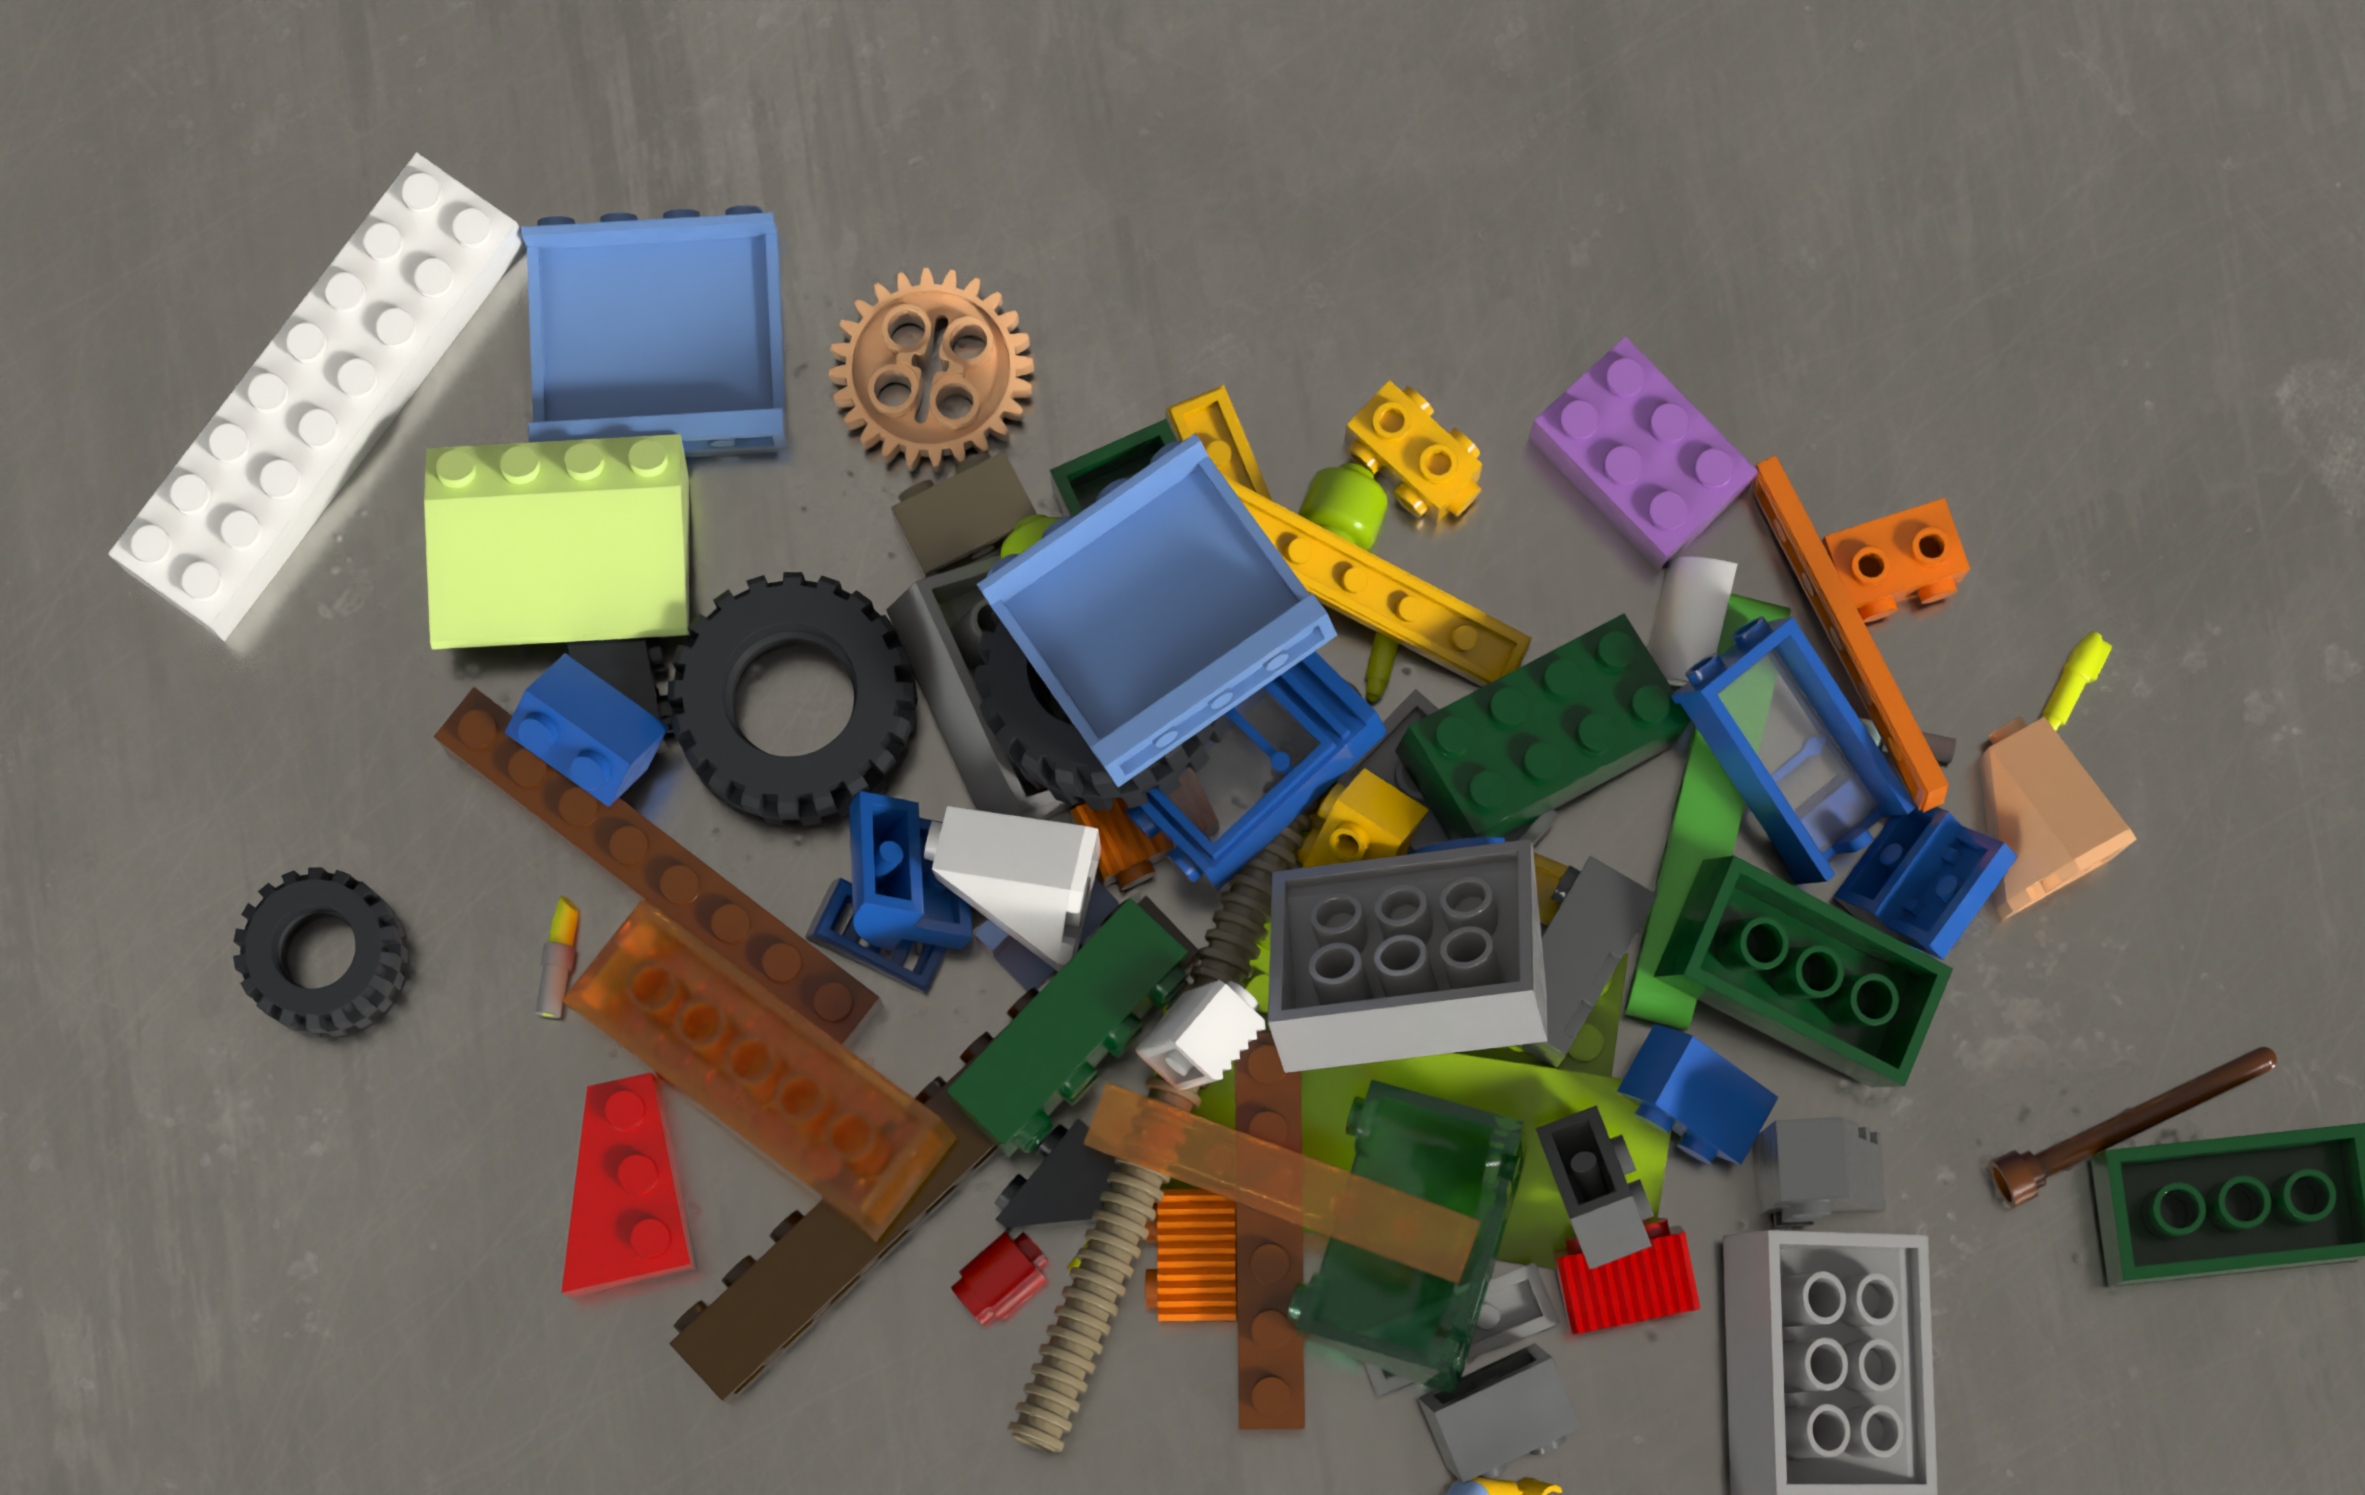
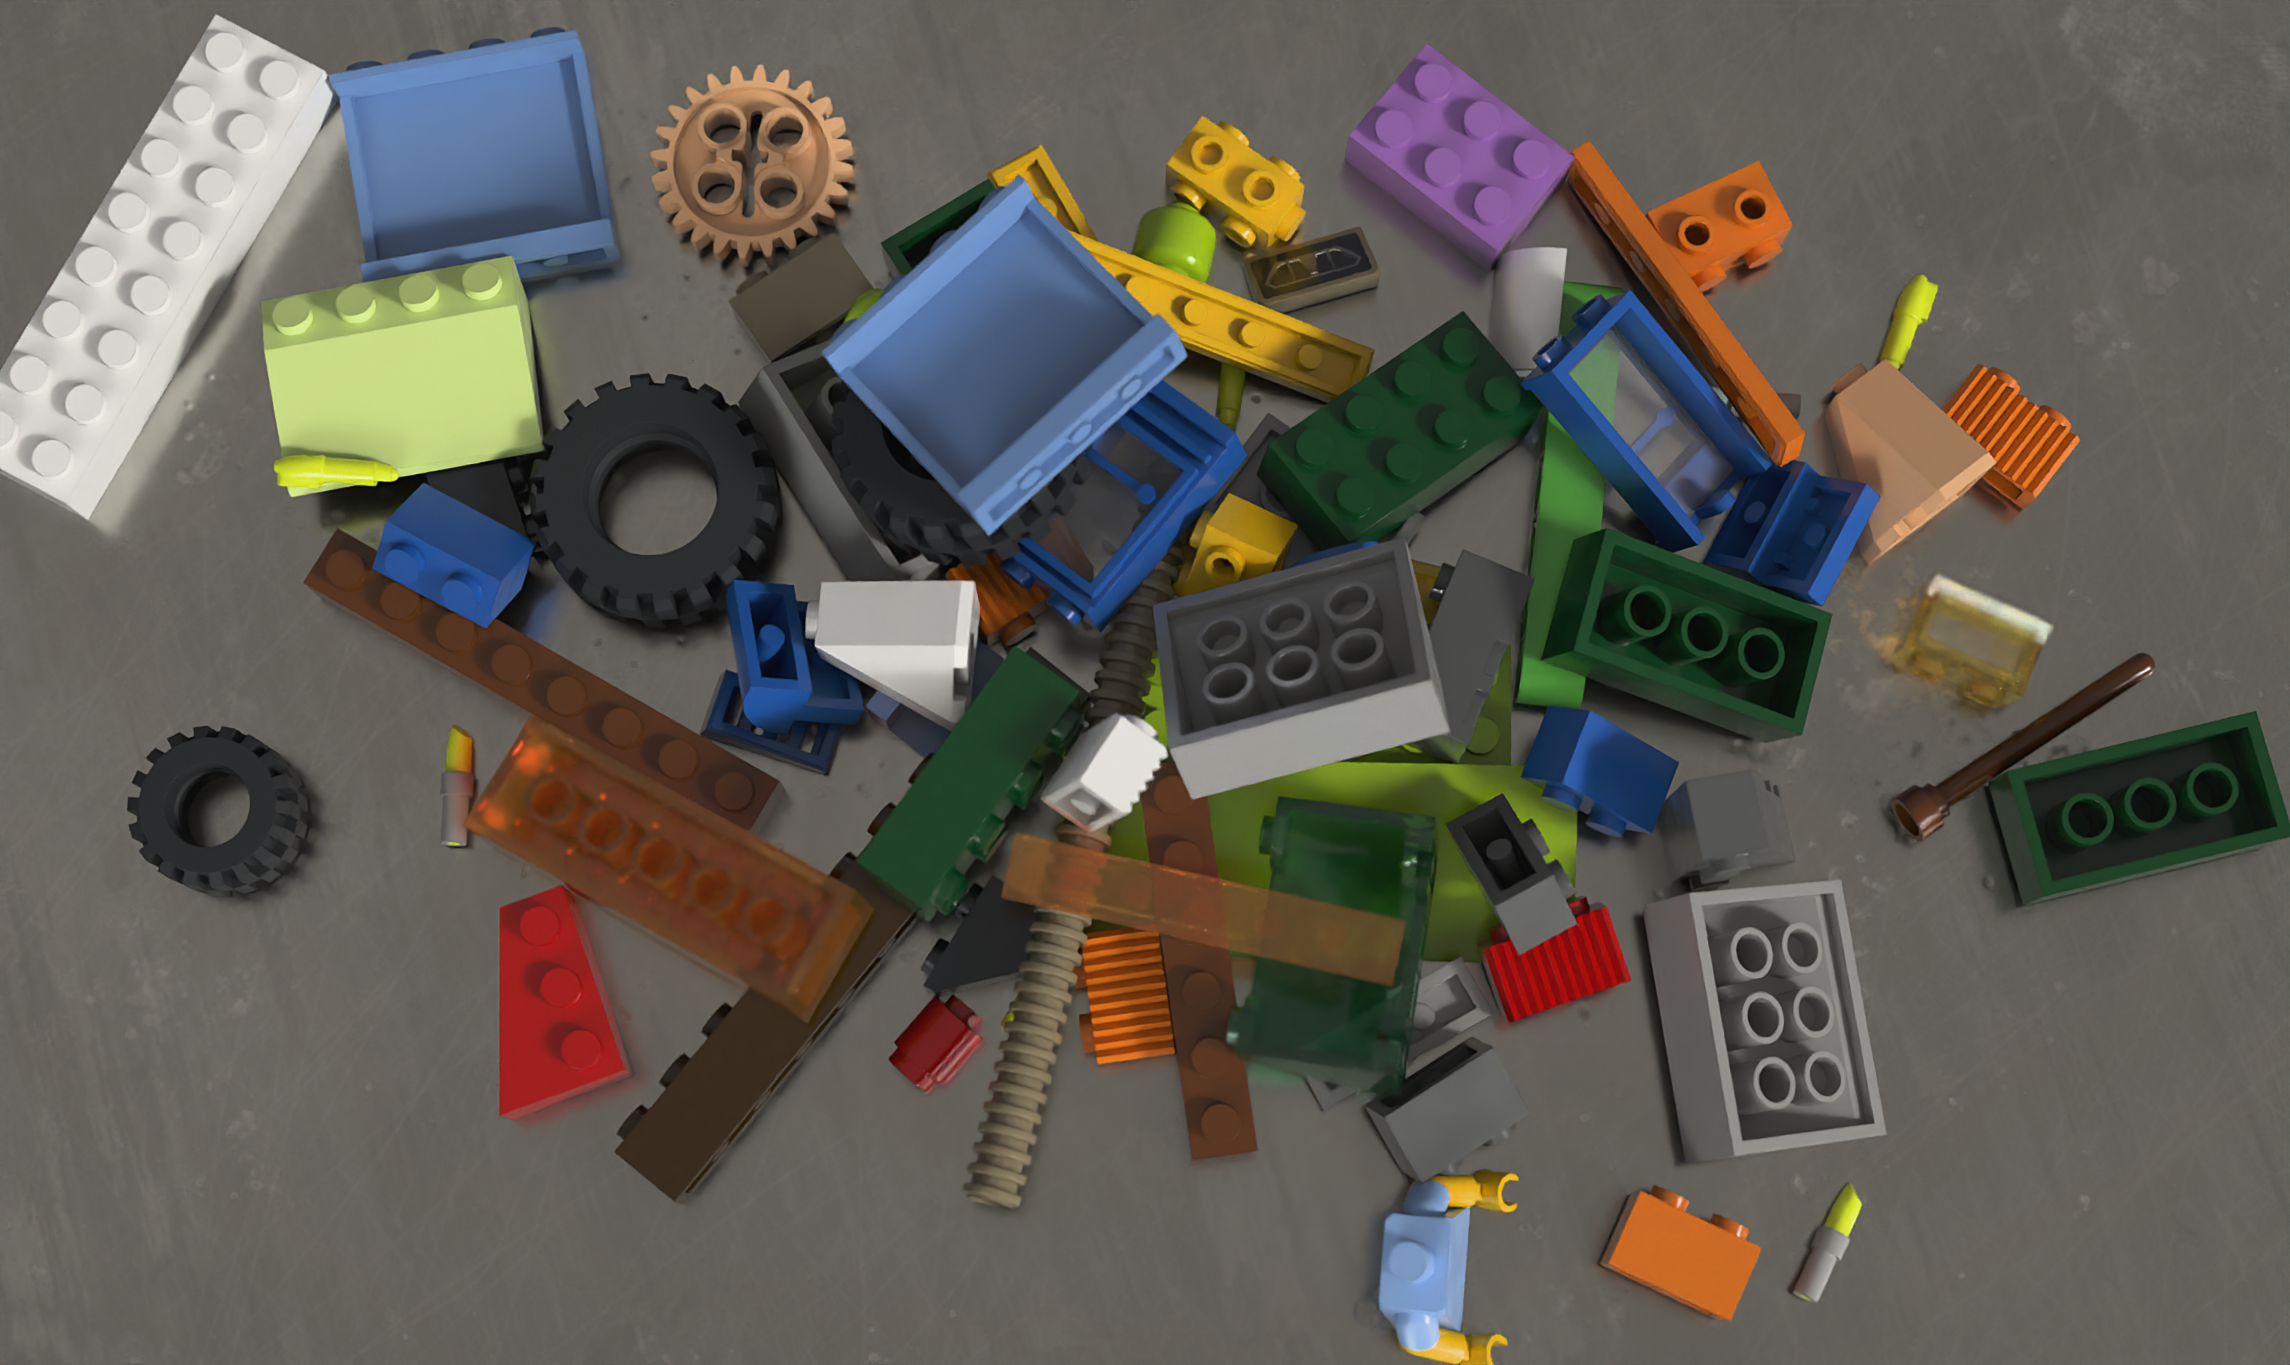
camera: 10 degrees left, 0 degrees up
none -> neon yellow piece [274,454,399,489]
none -> slope [1241,226,1381,313]
none -> clear yellow window [1892,573,2055,708]
none -> orange brick [1941,364,2080,509]

